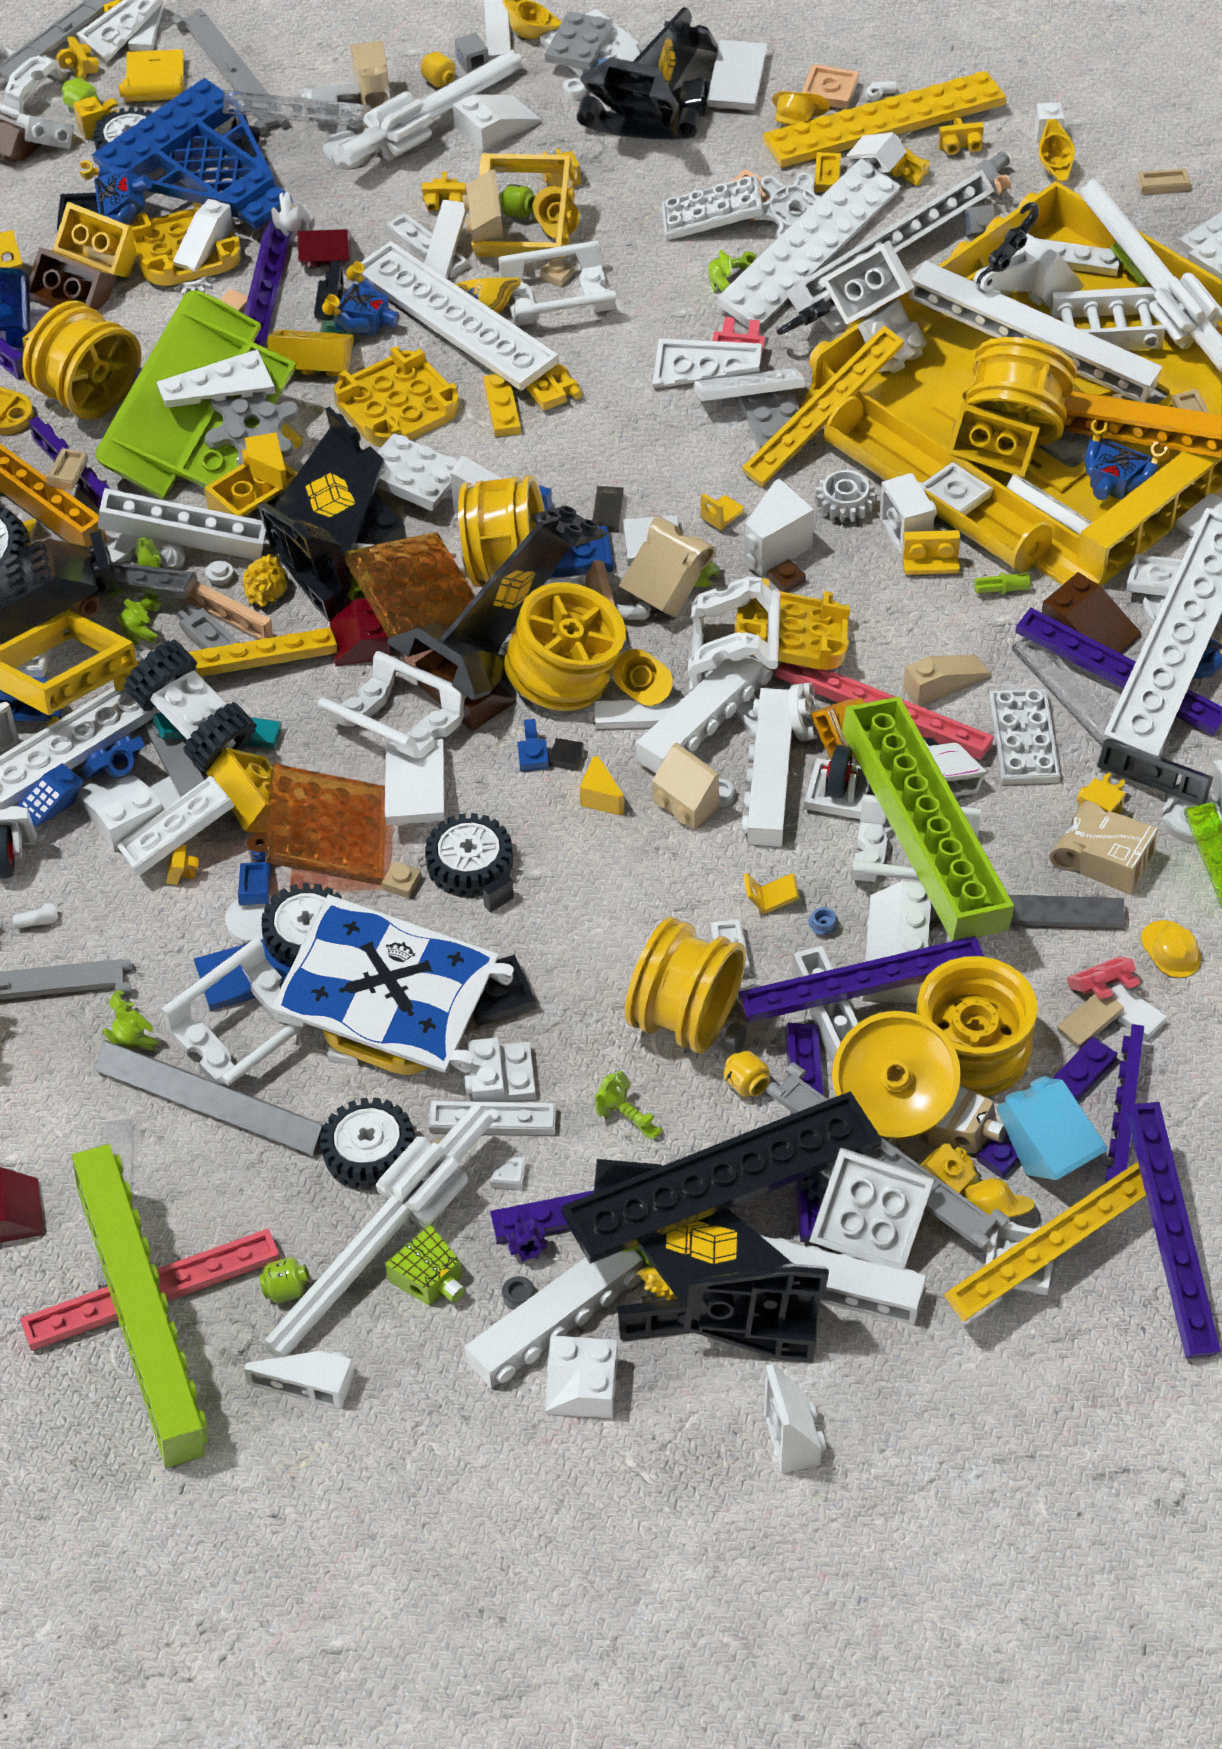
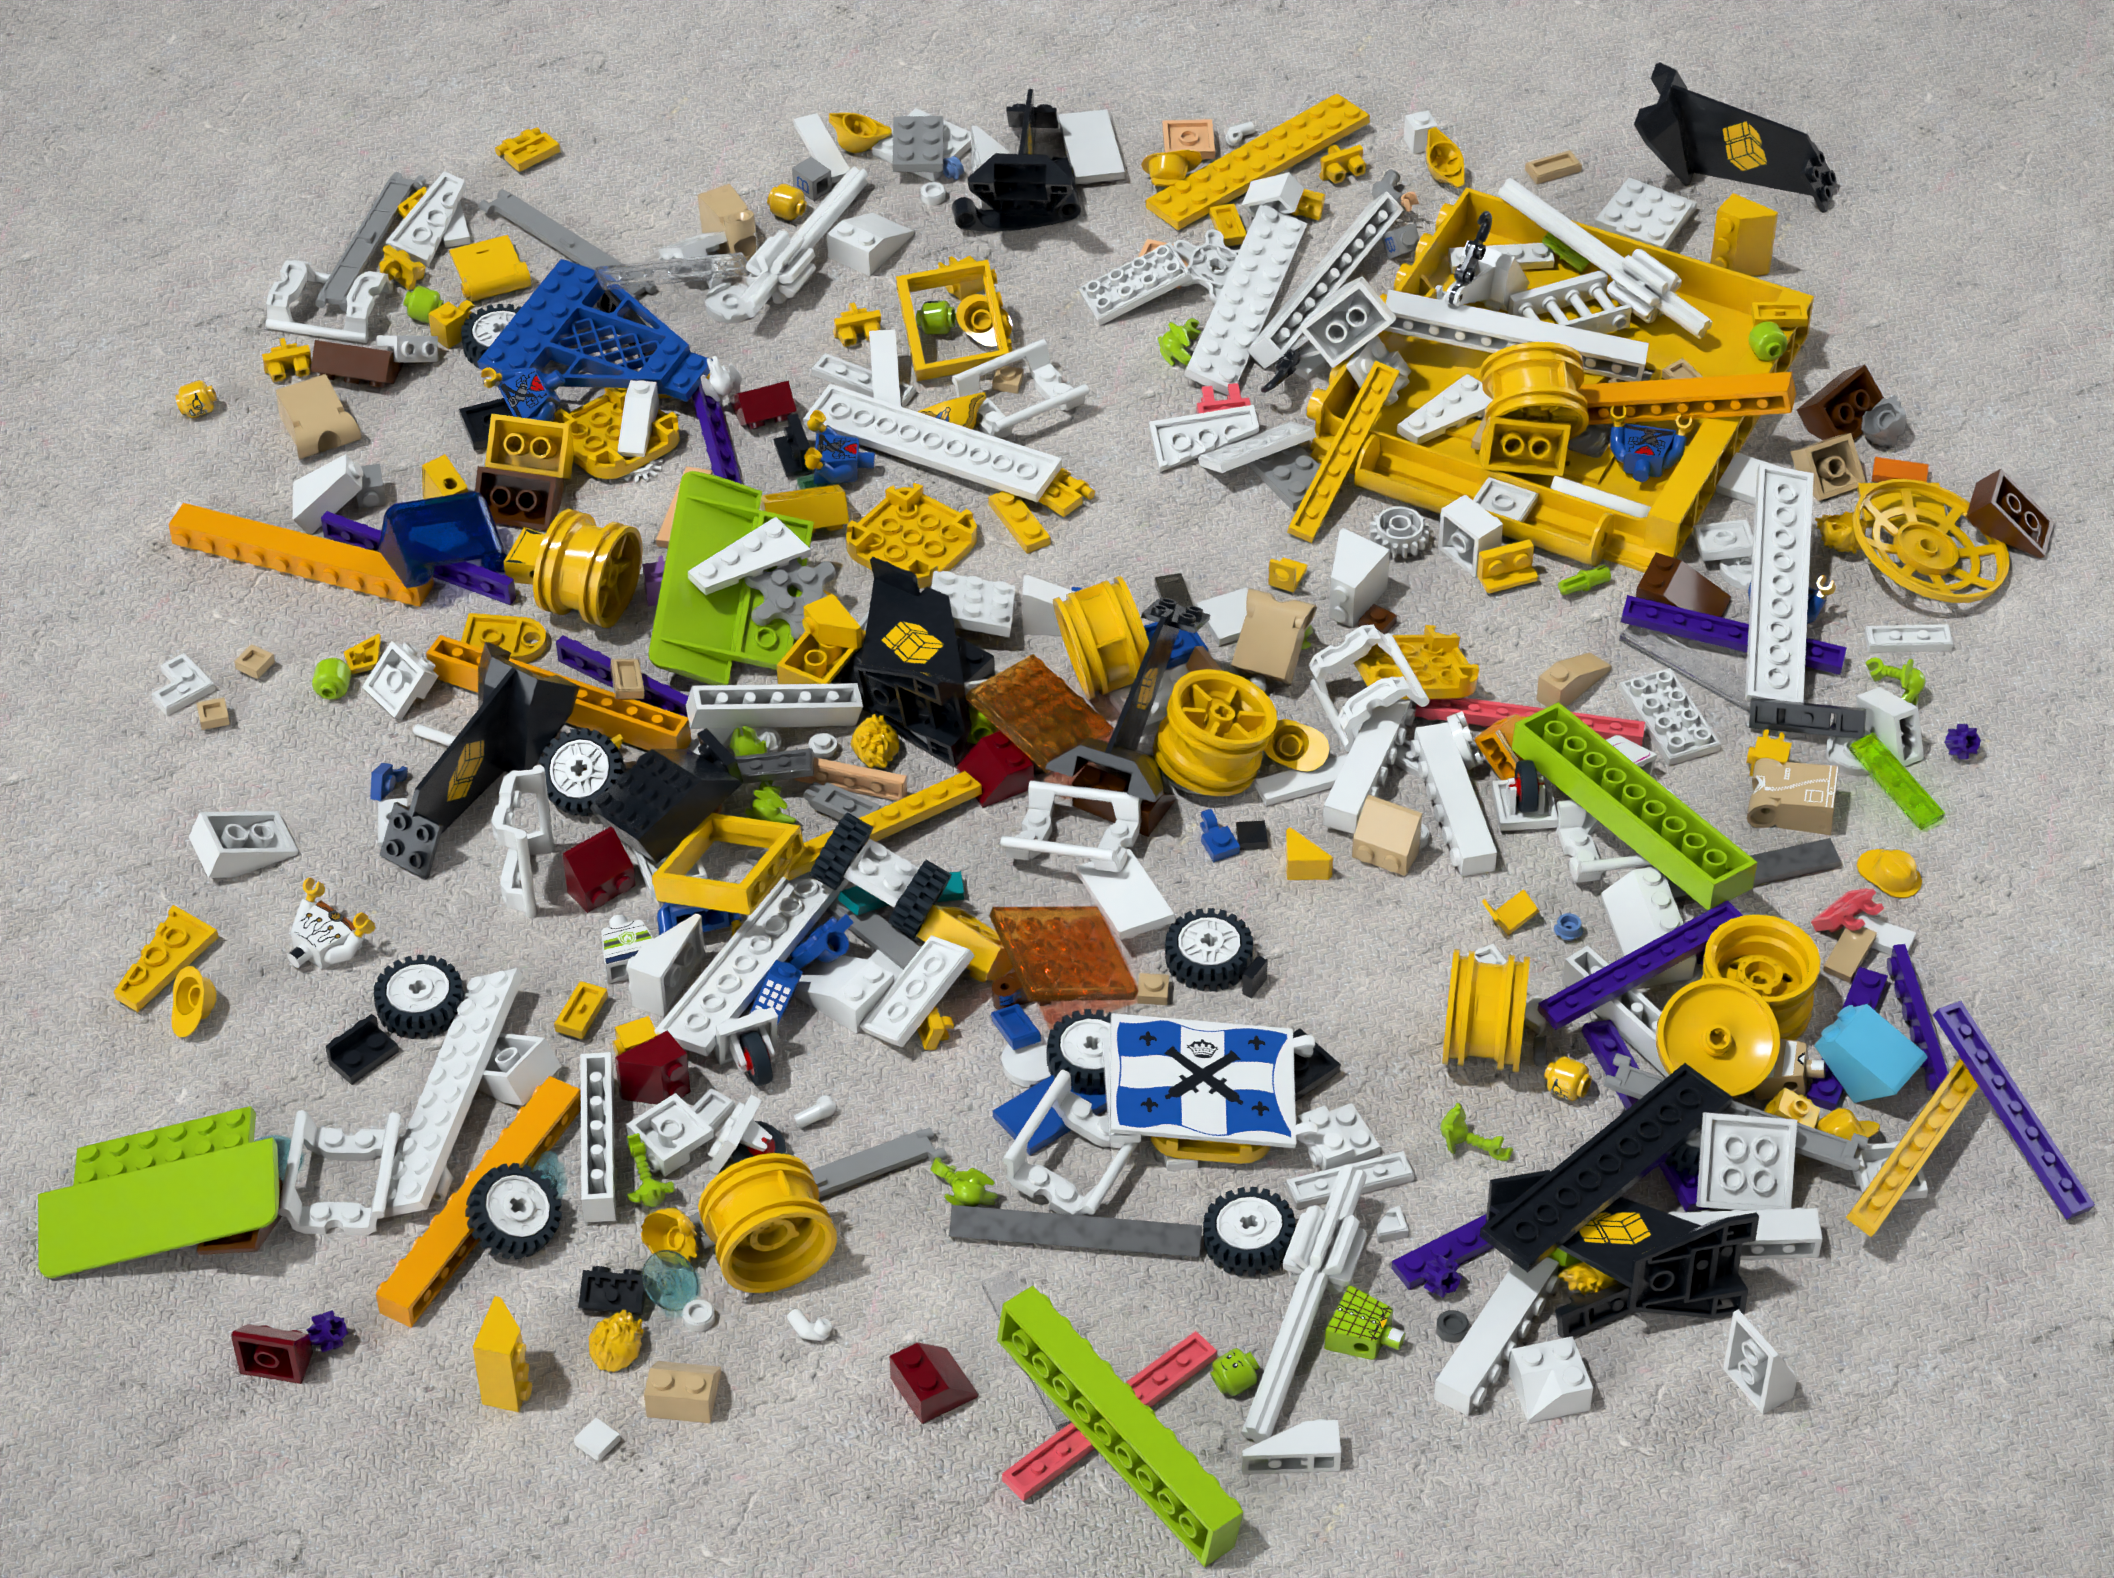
camera: 20 degrees left, 5 degrees down
tan slope [463,169,504,242] -> none
none -> white wing [1397,374,1493,445]

